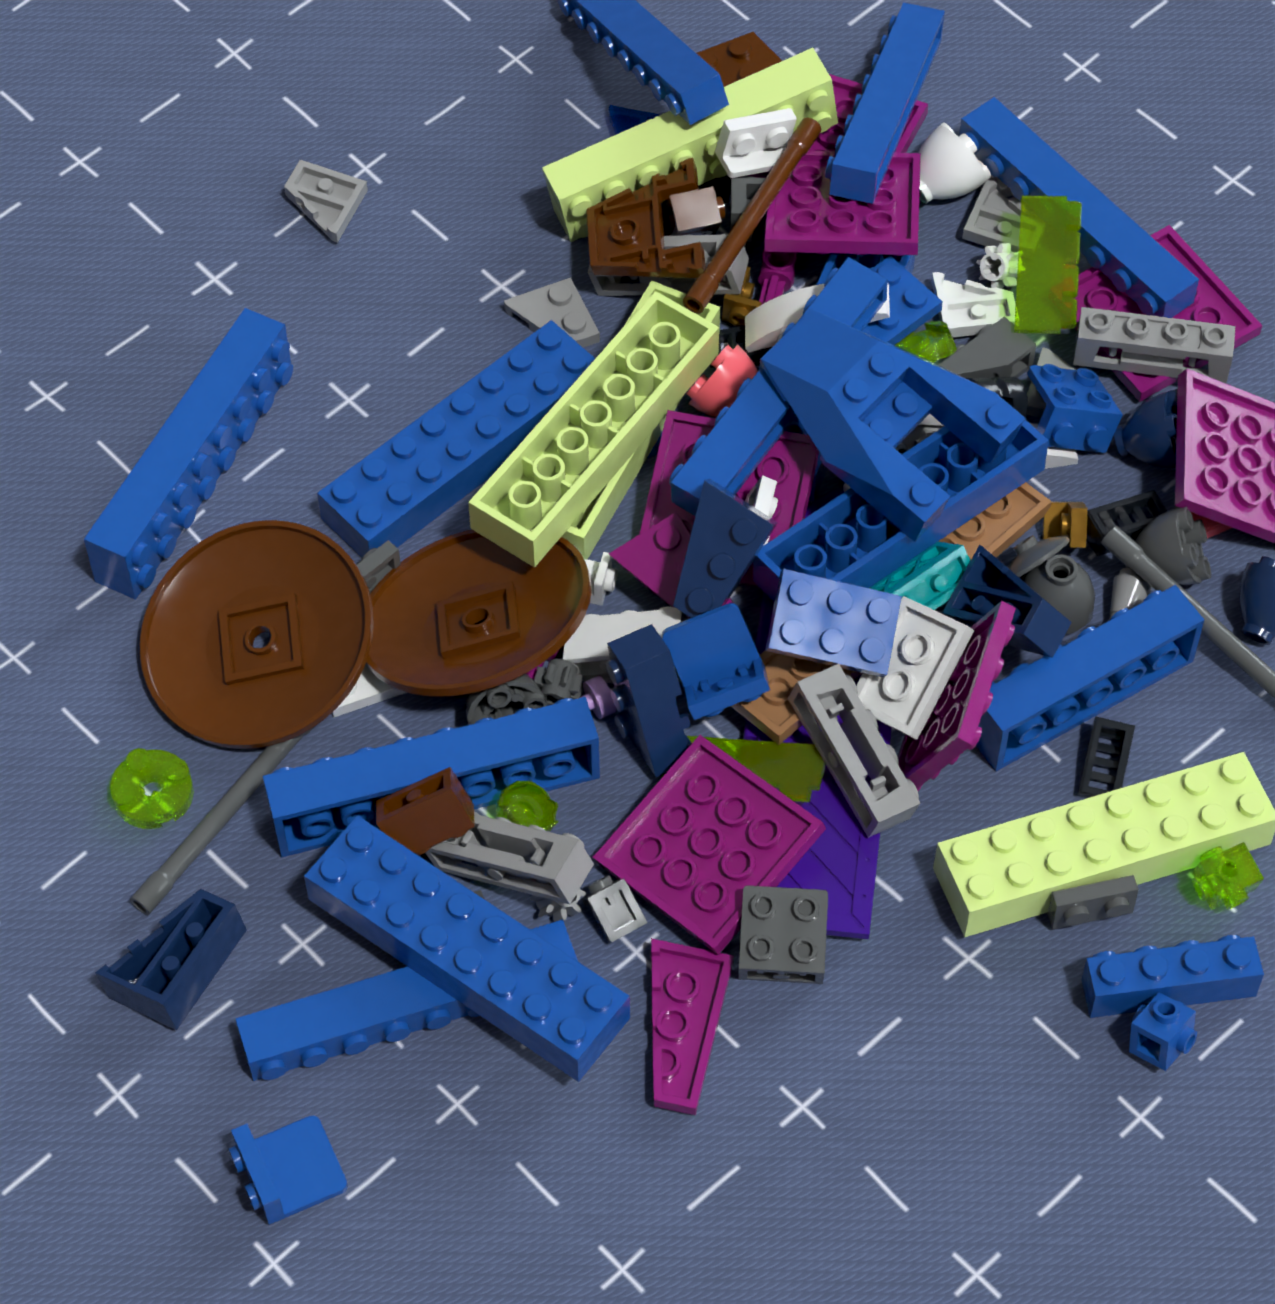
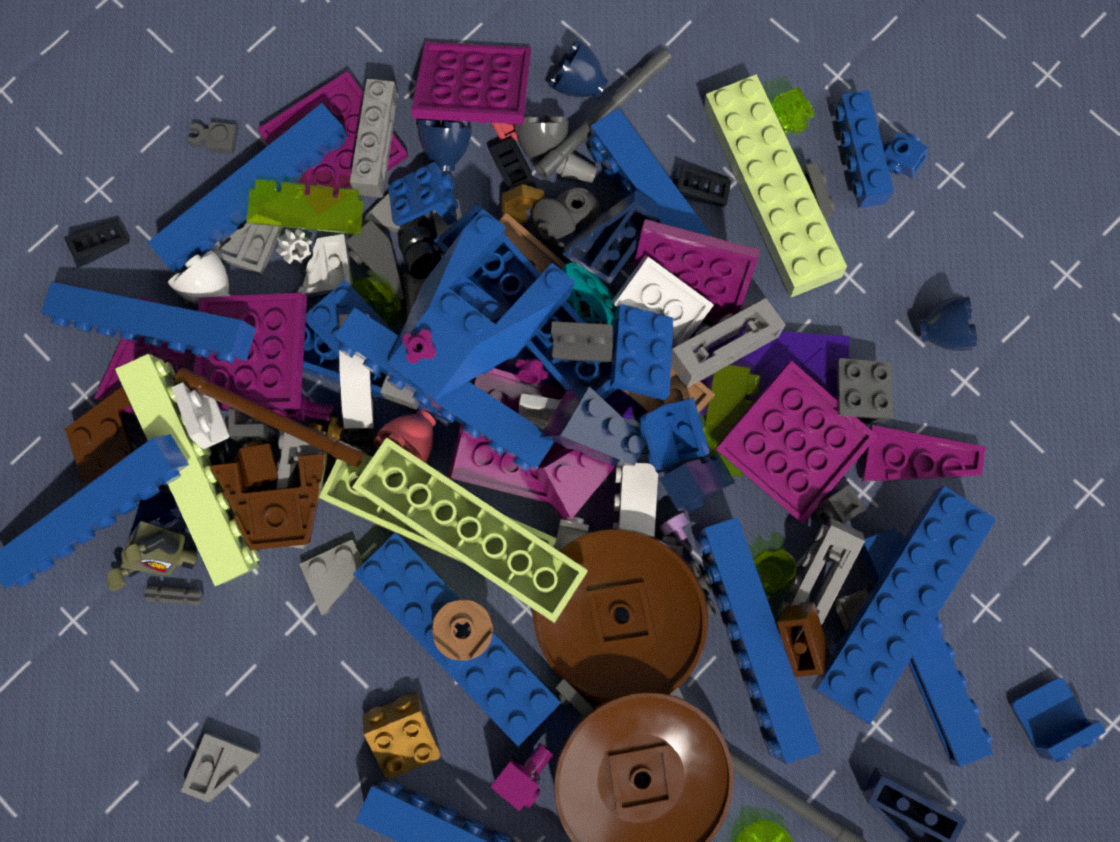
camera: 90 degrees left, 20 degrees up
none -> black slope [64,218,129,268]
none -> olive torso [106,521,197,591]
none -> dark grey axle [144,586,203,606]
none -> dark grey plate [187,122,239,154]
none -> pearl gold bracket [362,692,440,779]
none -> magenta plate [402,329,436,364]
none -> medium nougat plate [433,600,494,661]
none -> magenta brick [491,742,554,811]
none -> magenta plate [516,358,548,385]
none -> dark grey bracket [551,322,614,362]
none -> dark blue piece [918,295,977,351]

